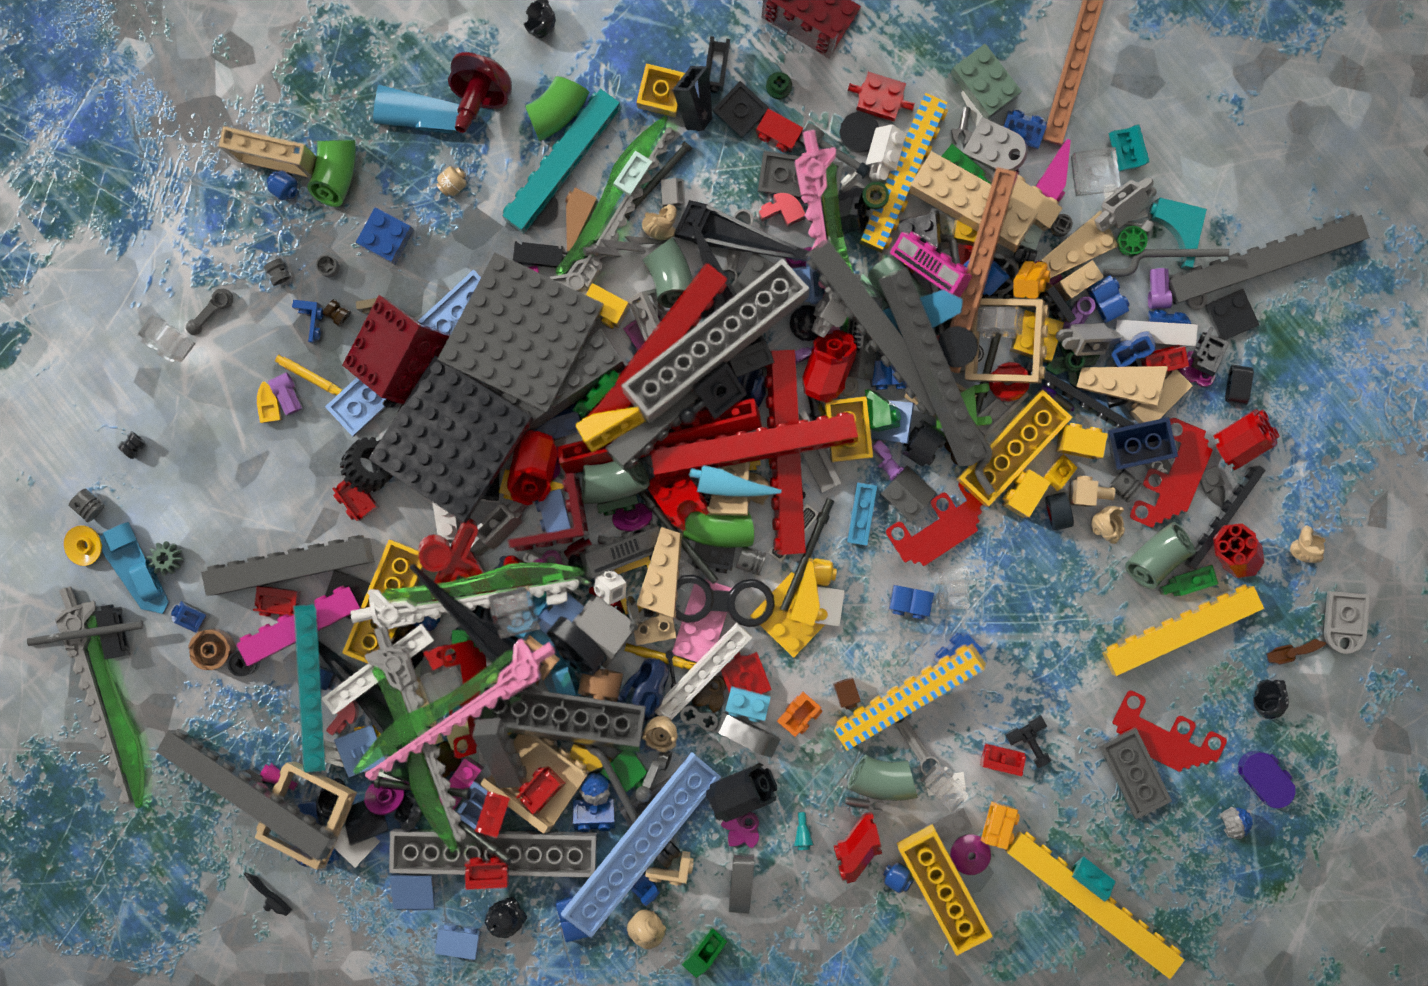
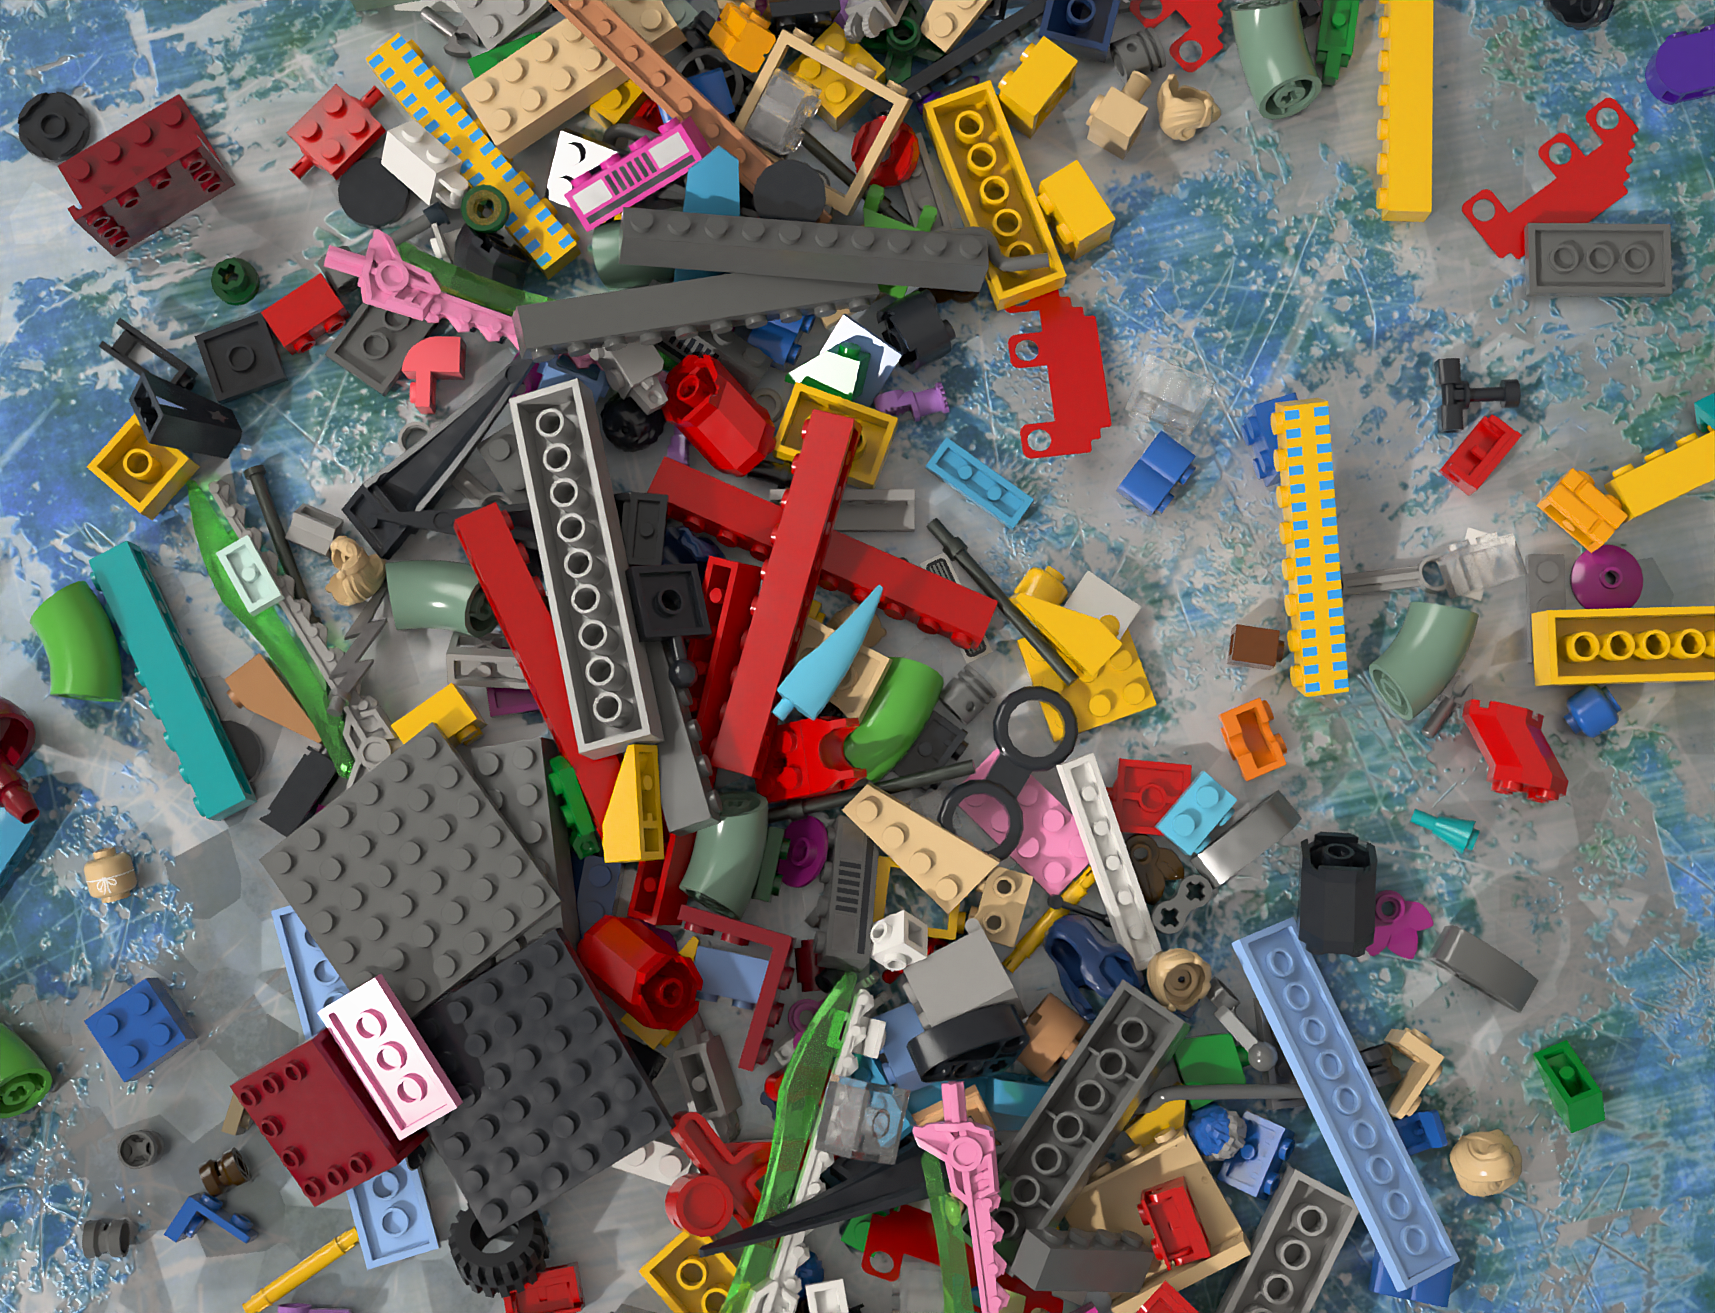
camera: 55 degrees left, 5 degrees down
red hinge [423,644,456,670] -> none
dark grey piece [626,596,654,632] -> none
dark grey slope [879,465,936,522] -> none
yellow plate [1044,454,1077,492] -> none
black wheel [1045,492,1074,531] -> none
none -> plate [318,974,463,1141]

